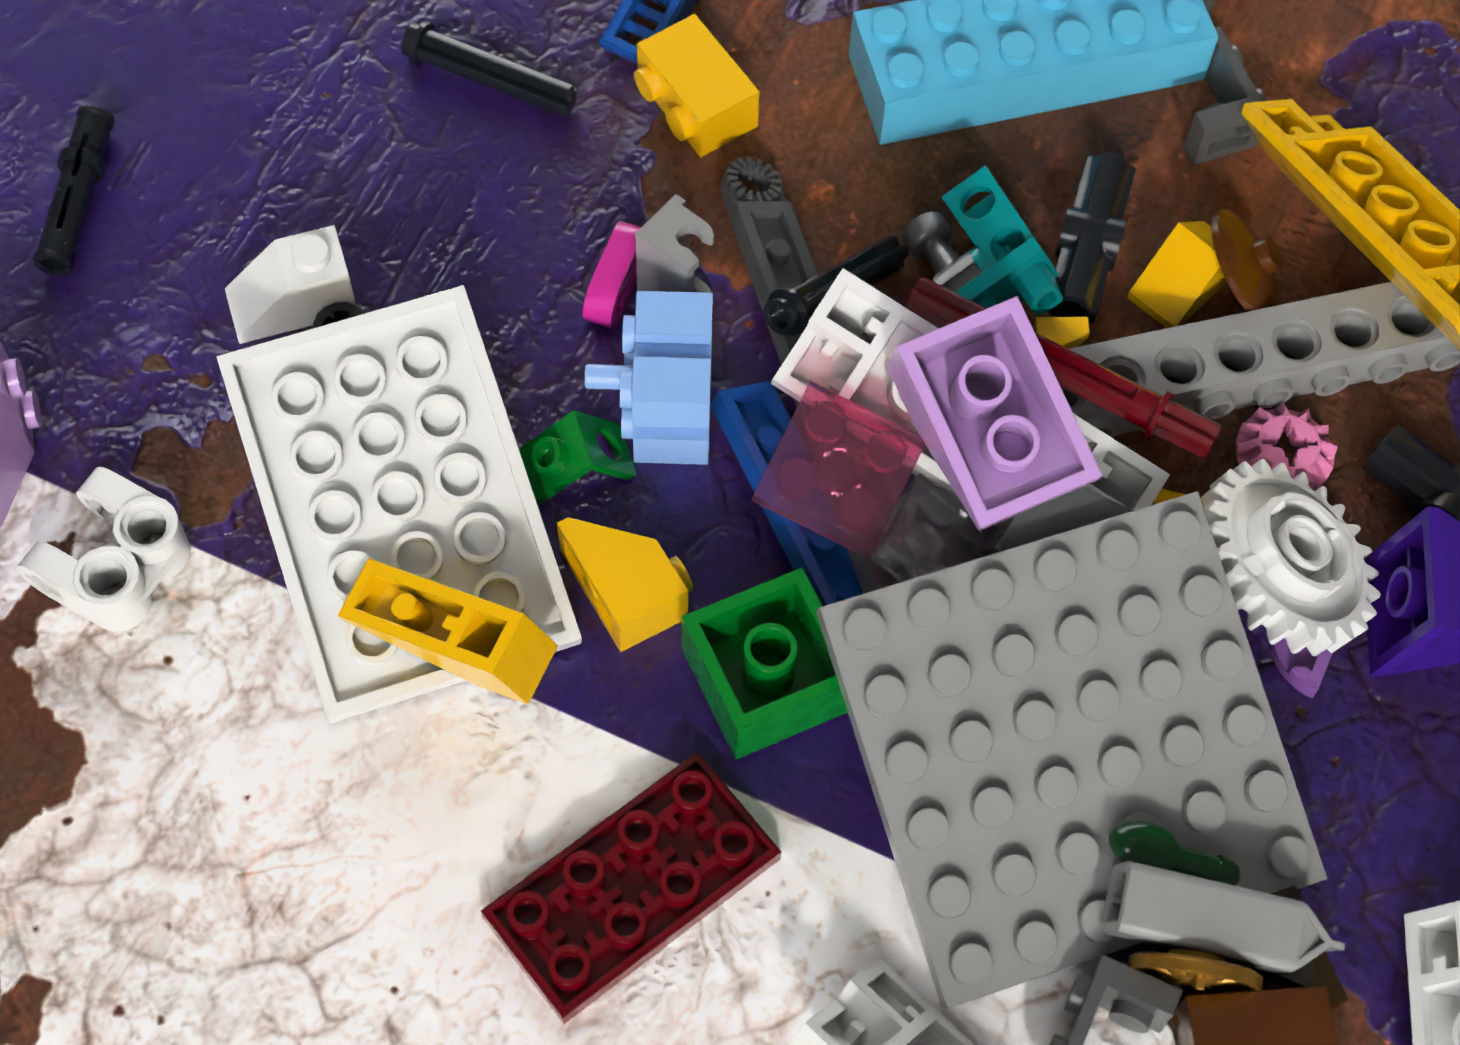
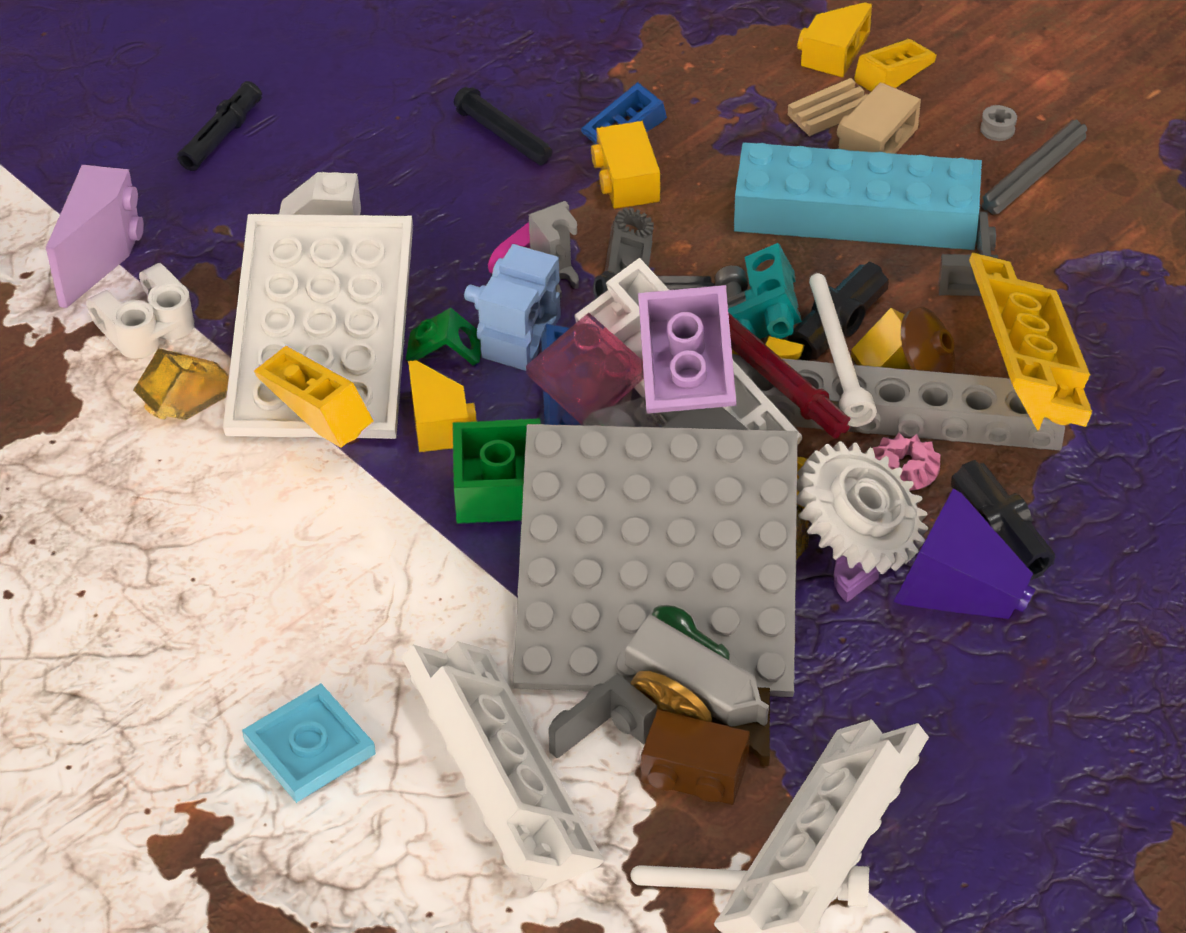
camera: 25 degrees right, 15 degrees down
dark red tile [481,751,782,1024] -> none
none -> clear yellow slope [133,348,229,420]
none -> white piece [809,273,877,427]

